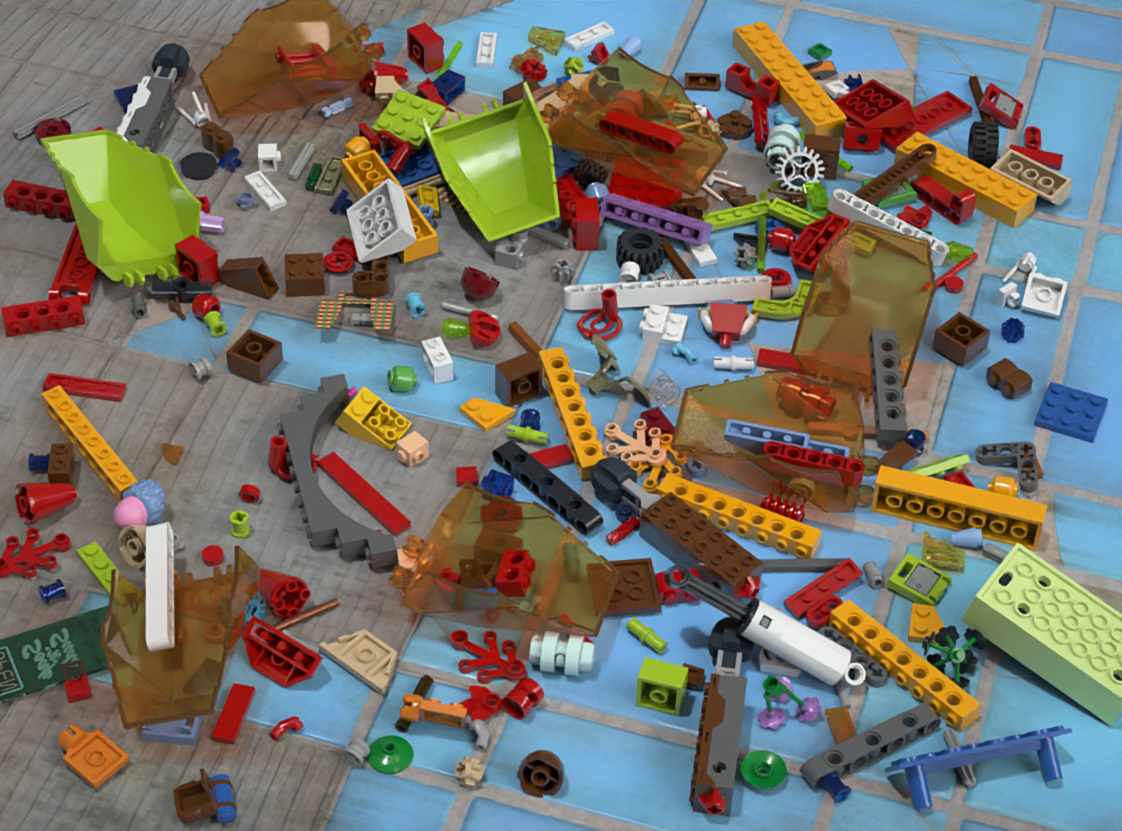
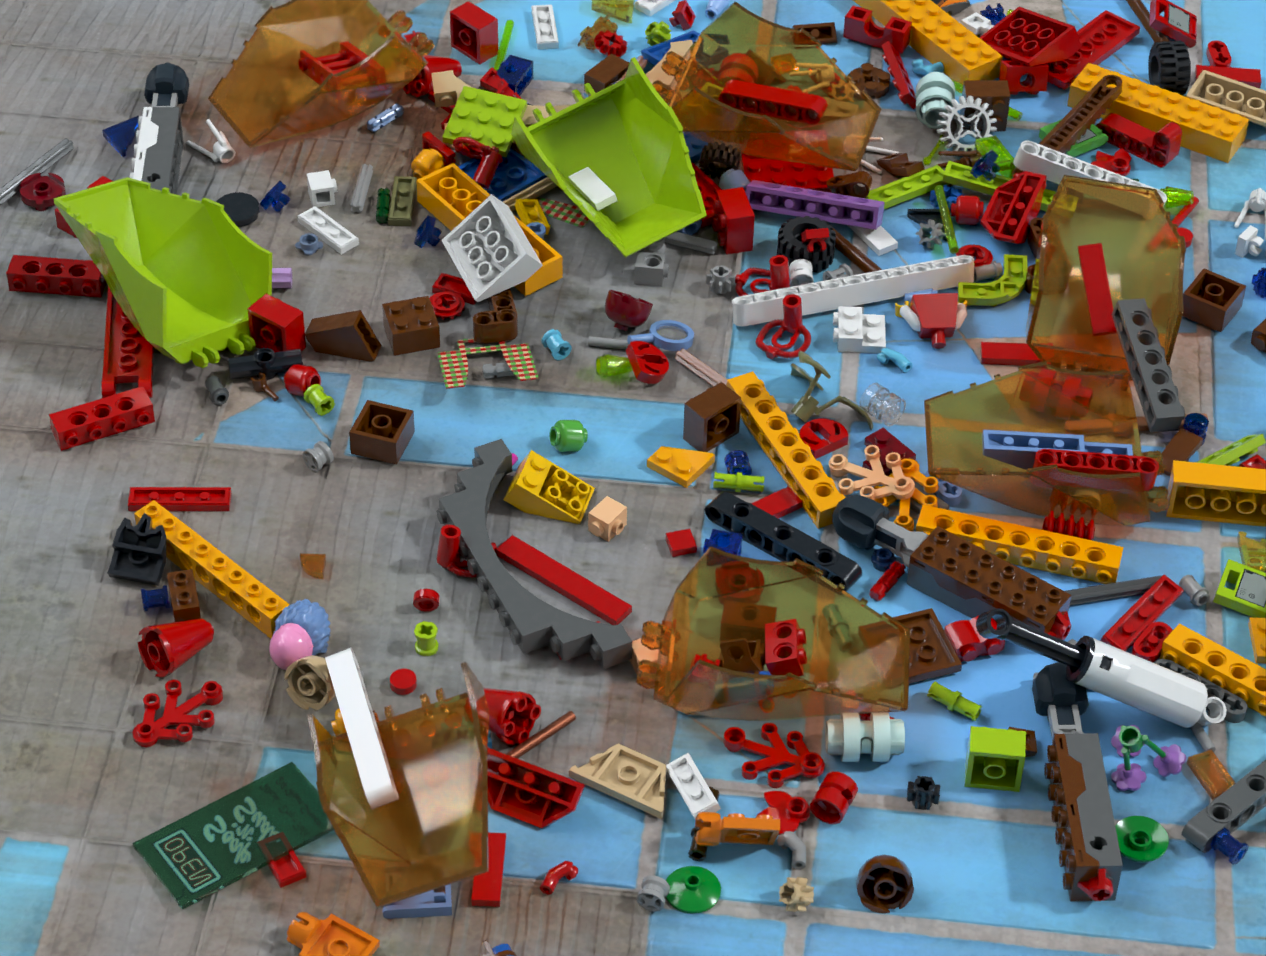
camera: 10 degrees left, 0 degrees up
clear blue bush [38,579,66,605] -> none
lime plate [76,541,138,609] -> none
reddish brown brick [200,122,235,161] -> none
white brick [421,337,453,384] -> none
white pin [714,355,754,371] -> none
white piece [758,648,802,677] -> none
none -> black plate [107,513,166,586]
none -> white tile [568,167,618,211]
none -> medium blue piece [627,320,694,351]
none -> white tile [666,753,721,820]
none -> red piece [735,255,790,296]
none -> red piece [799,418,848,459]
none -> red tile [801,228,829,253]
none -> black gear [906,776,941,810]
none -> clear blue tile [970,150,1000,181]
none -> red tile [1077,243,1117,337]

